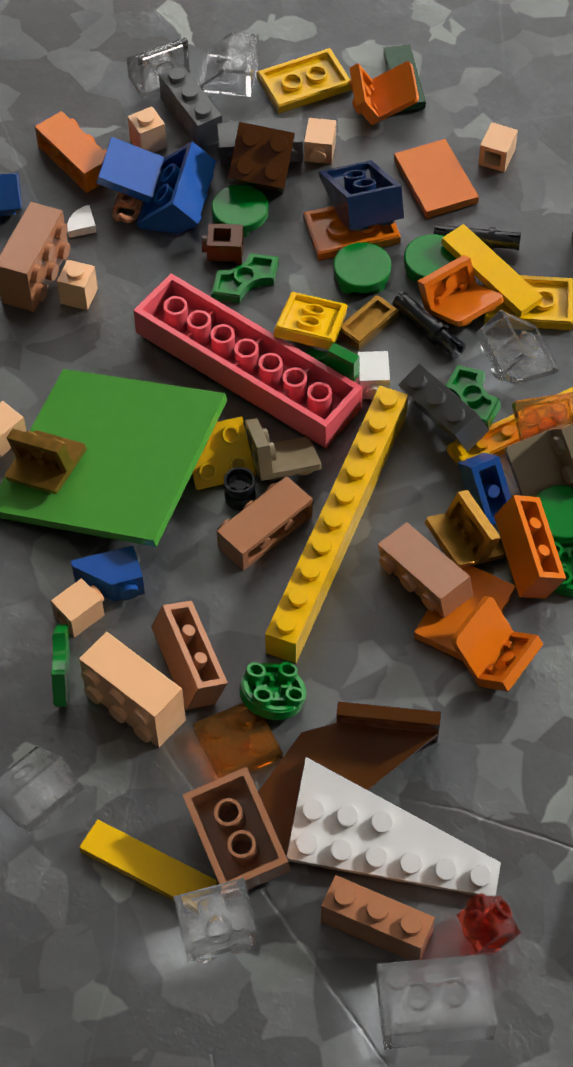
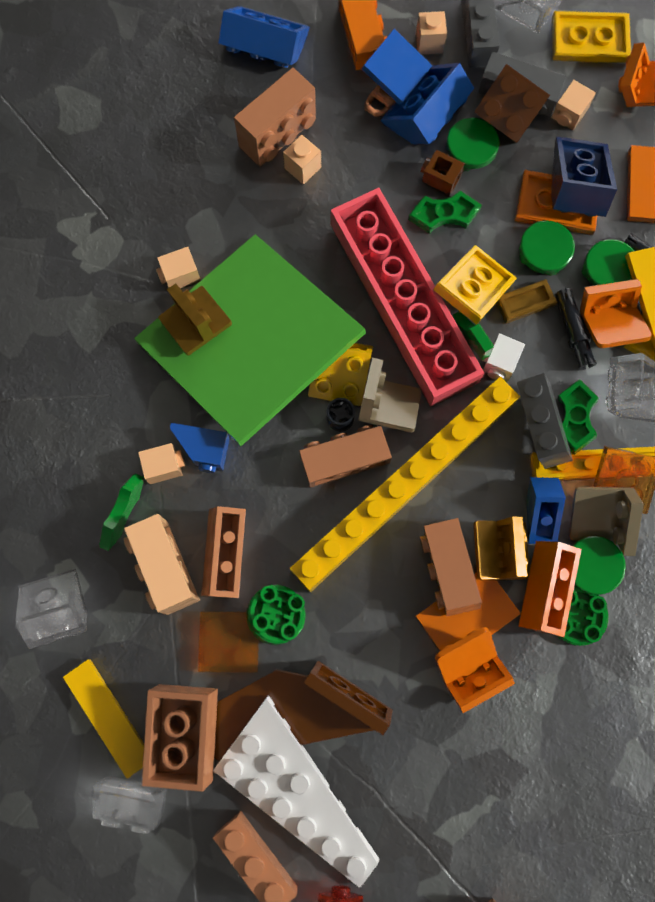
camera: 25 degrees right, 20 degrees up
white tile [67,205,96,238] -> none

